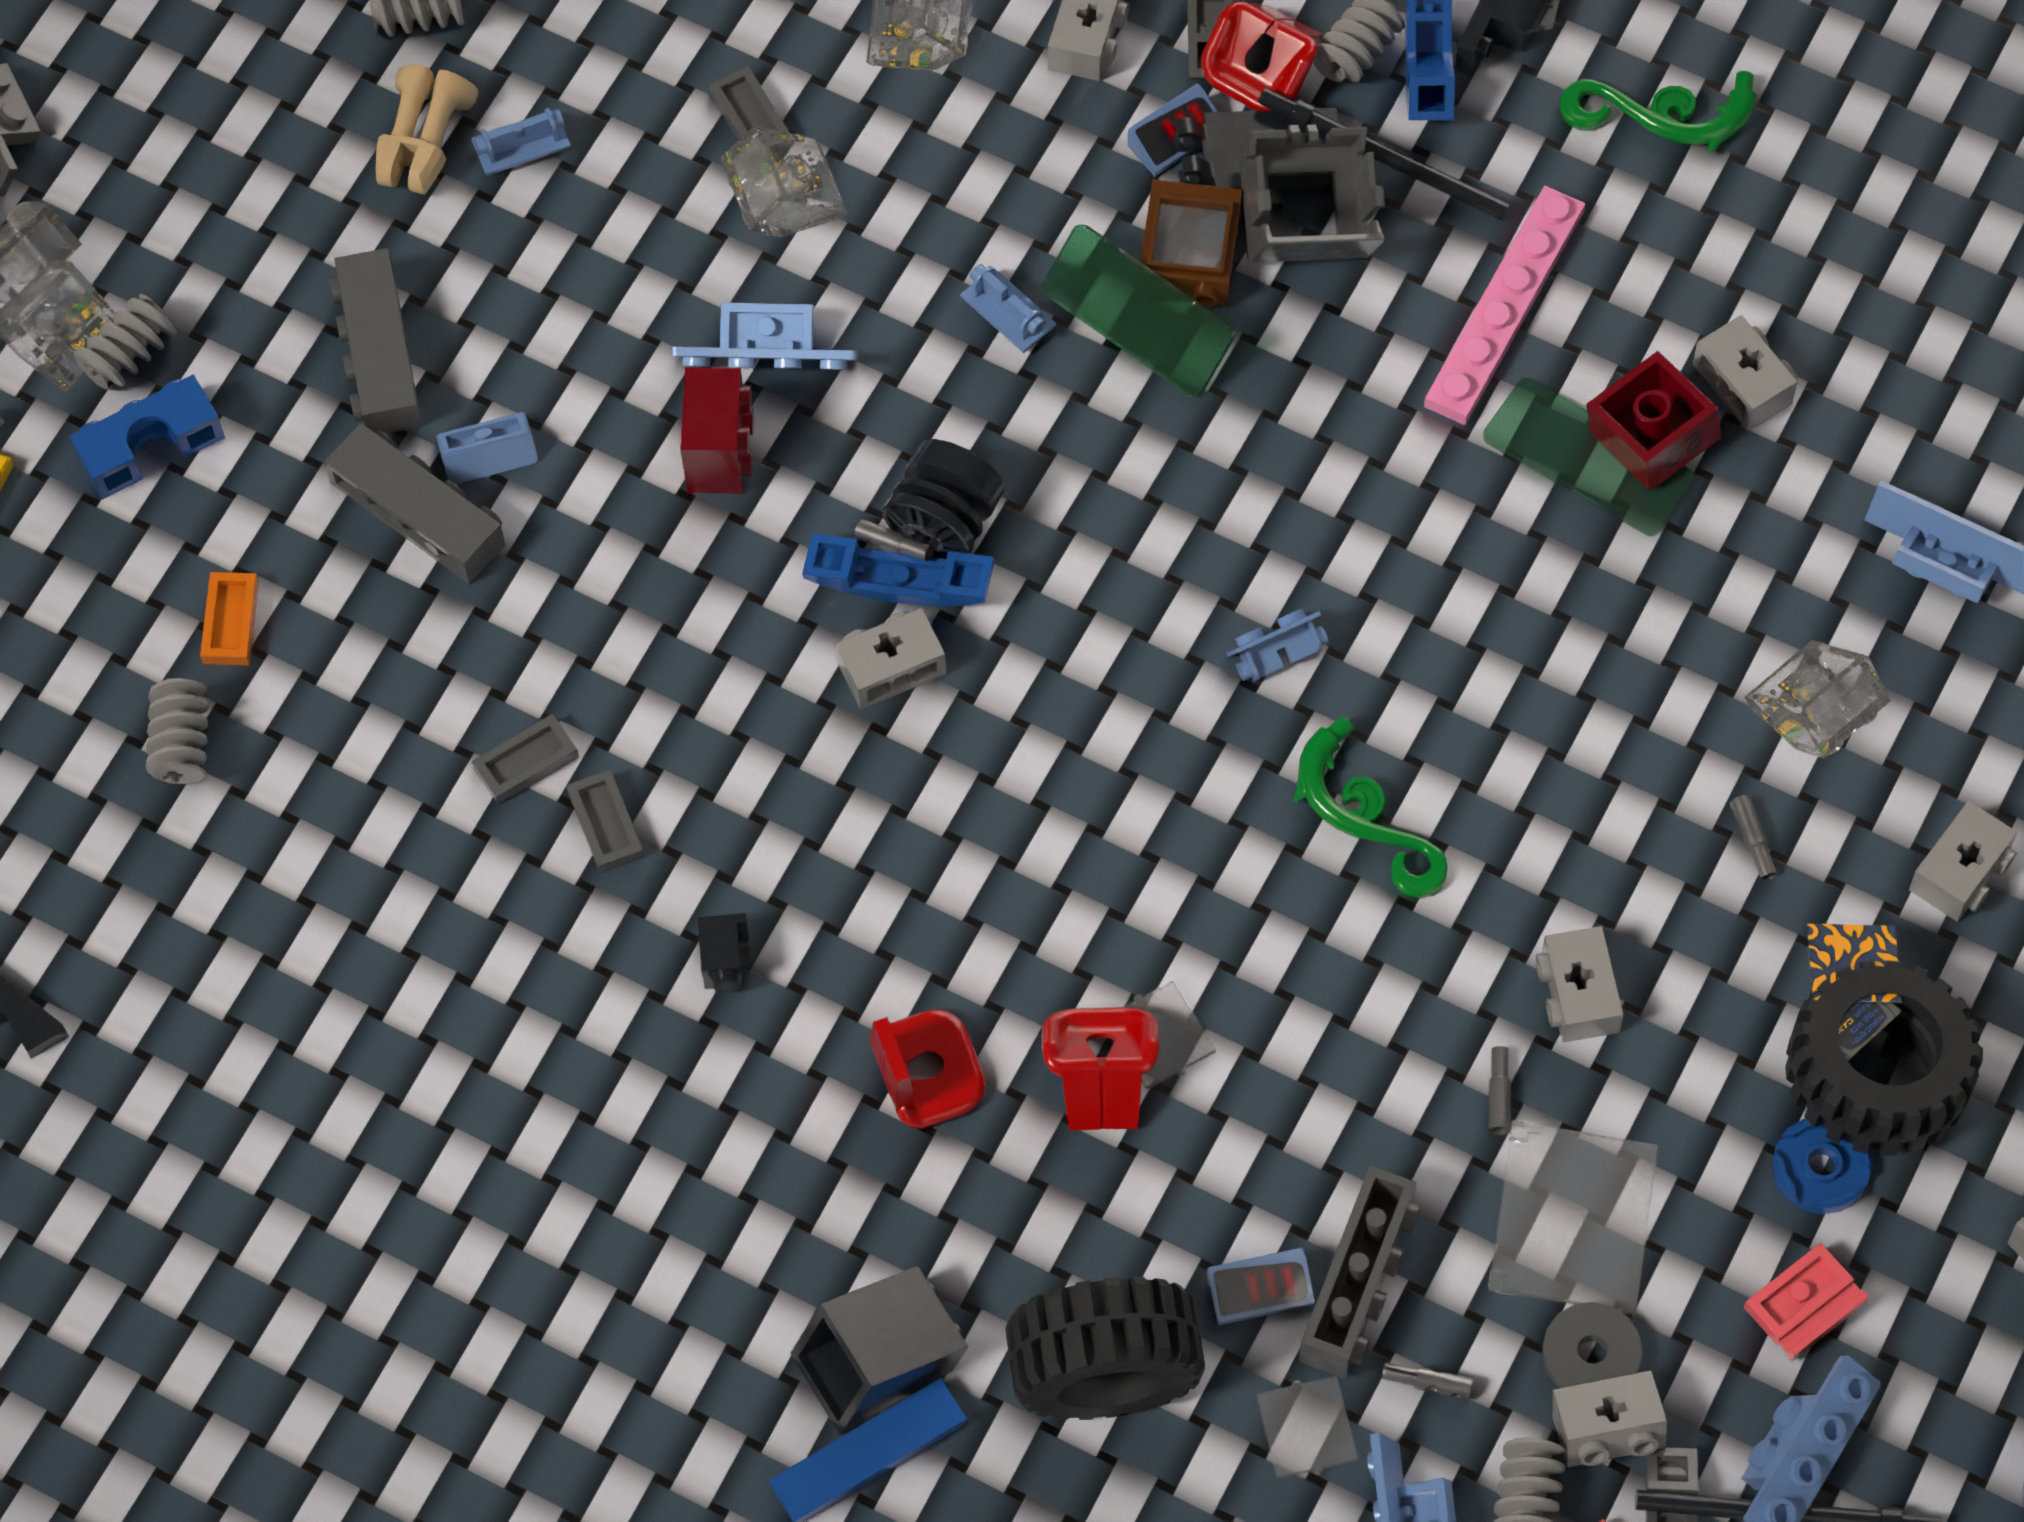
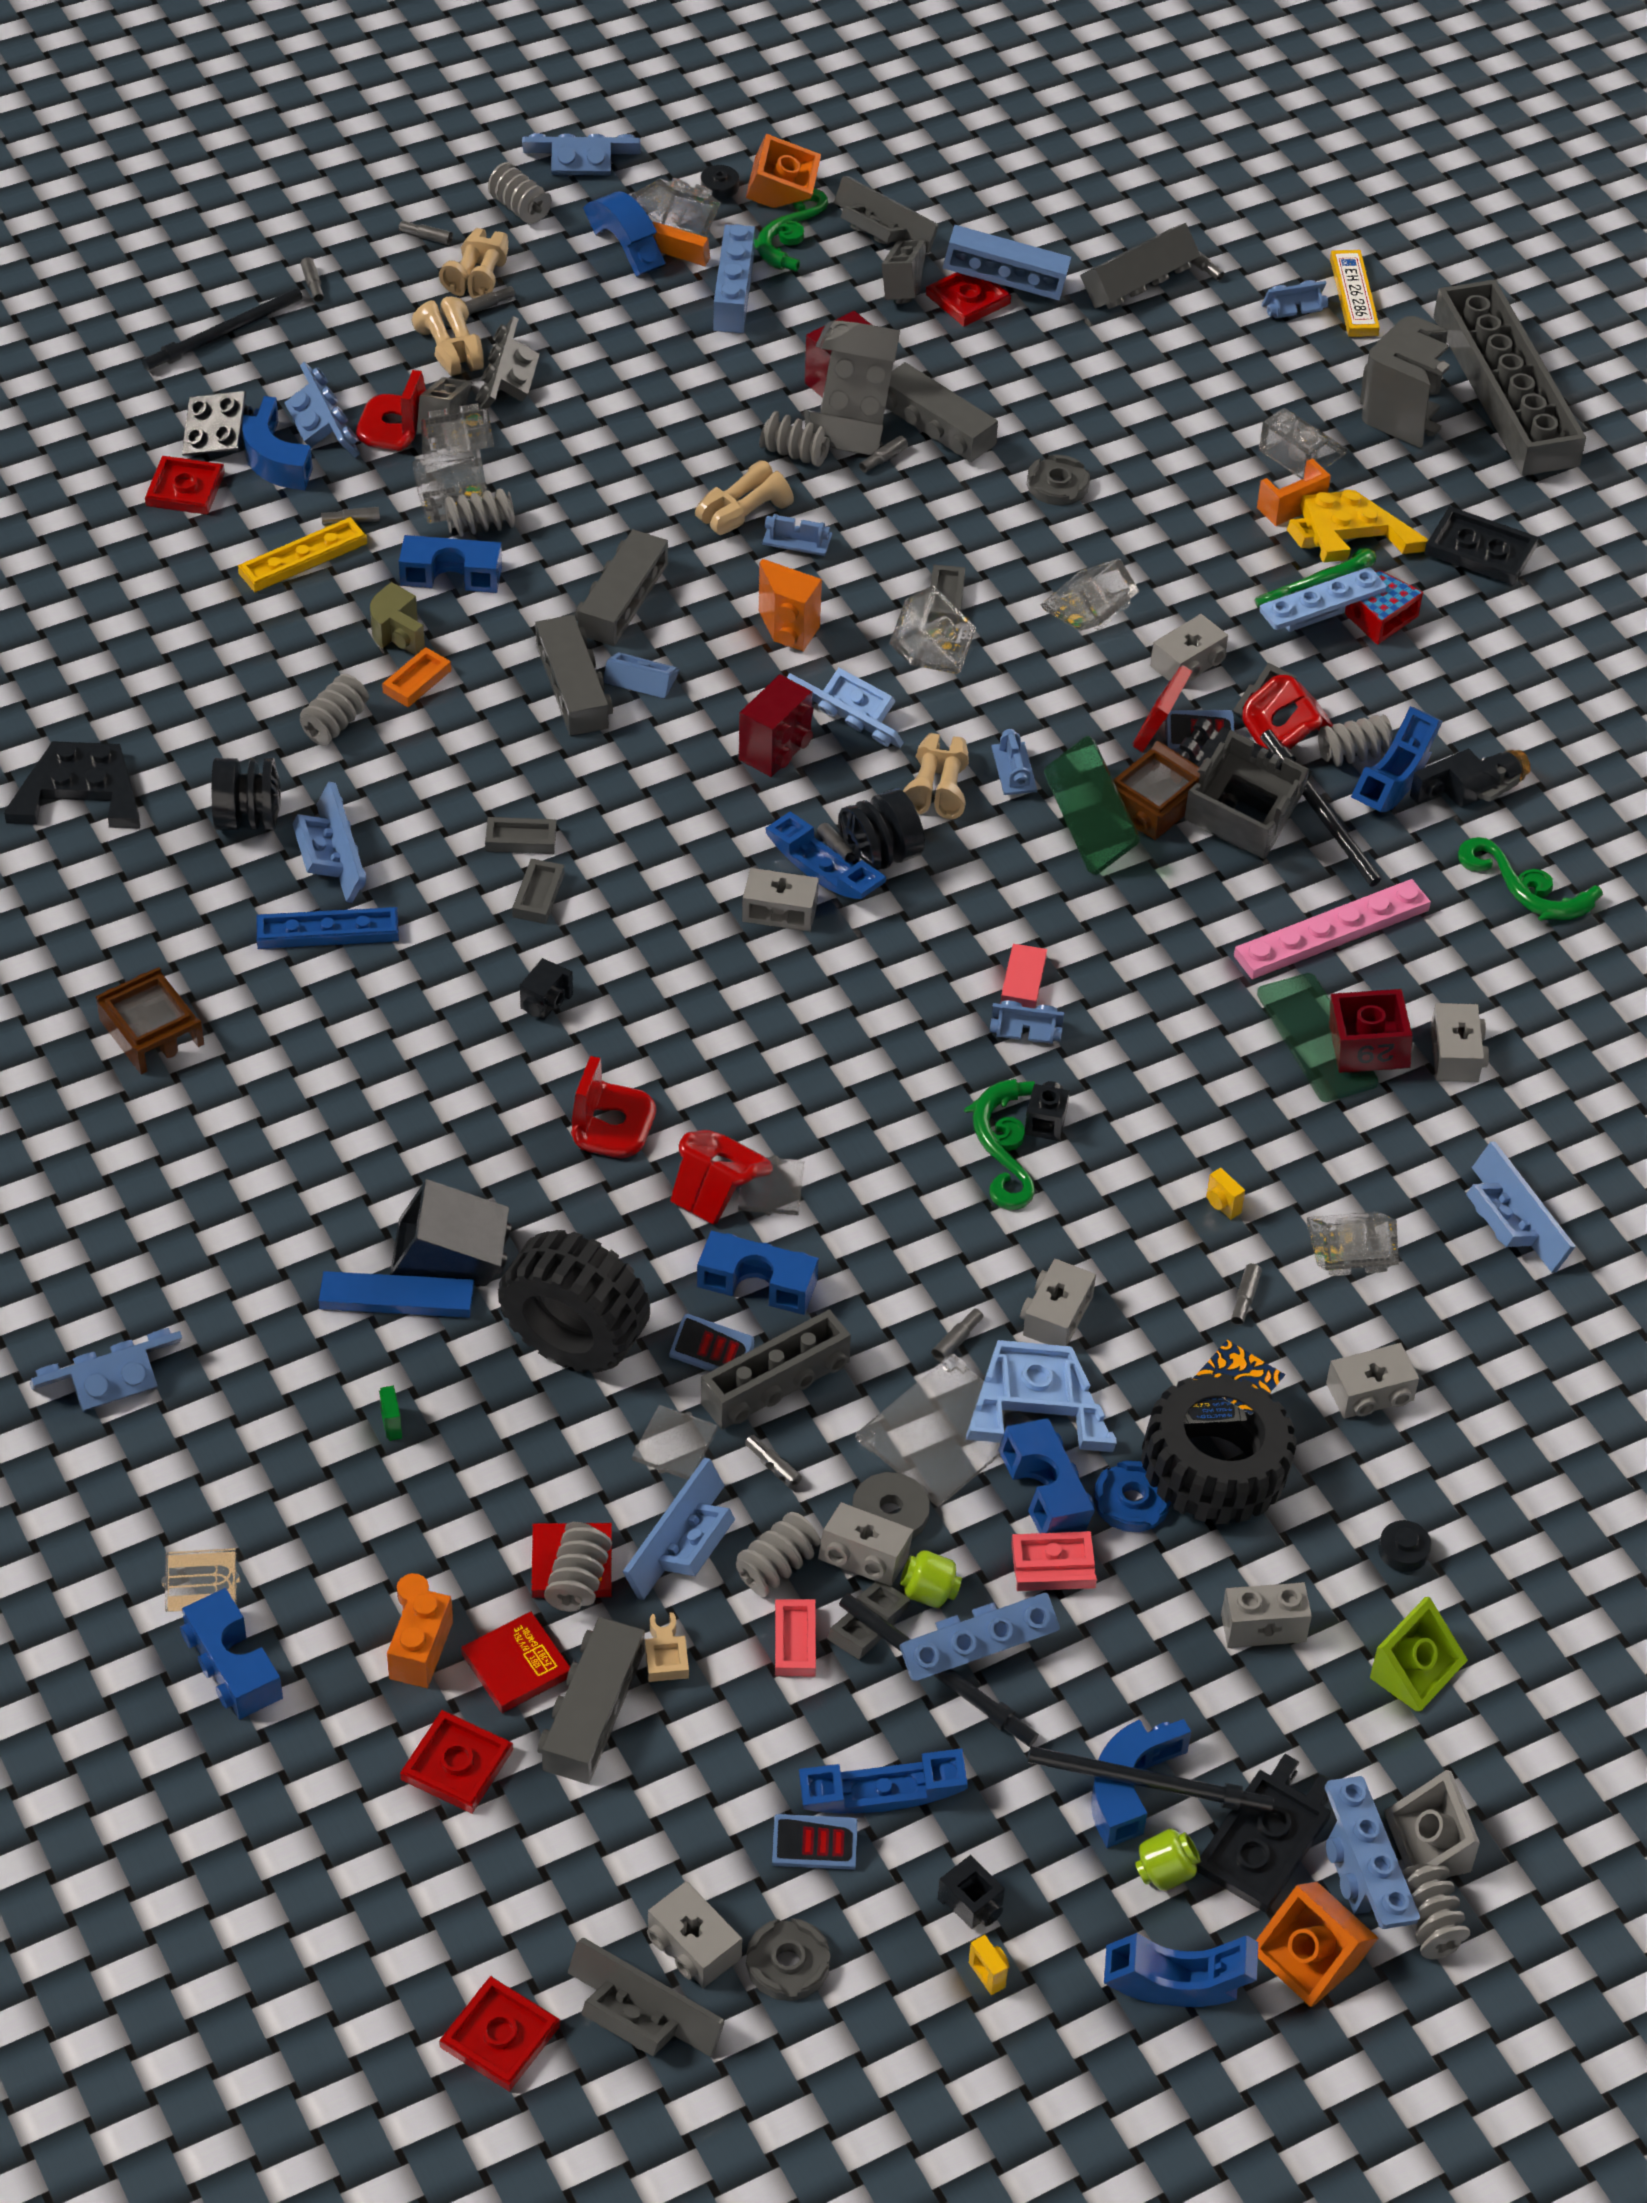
camera: 30 degrees right, 15 degrees down
none -> reddish brown window [96,967,205,1075]
none -> black wheel [211,758,281,830]
none -> blue tile [256,907,399,949]
none -> medium blue bracket [292,782,366,903]
none -> olive brick [370,582,425,655]
none -> blue arch [697,1231,819,1315]
none -> orange slope [758,559,822,651]
none -> lime head [900,1550,962,1608]
none -> tan piece [903,733,969,819]
none -> light blue wing [966,1340,1117,1452]
none -> blue arch [998,1418,1095,1533]
none -> coral tile [1000,944,1047,1008]
none -> black brick [1025,1081,1070,1141]
none -> red tile [1132,665,1192,753]
none -> yellow plate [1206,1167,1245,1220]

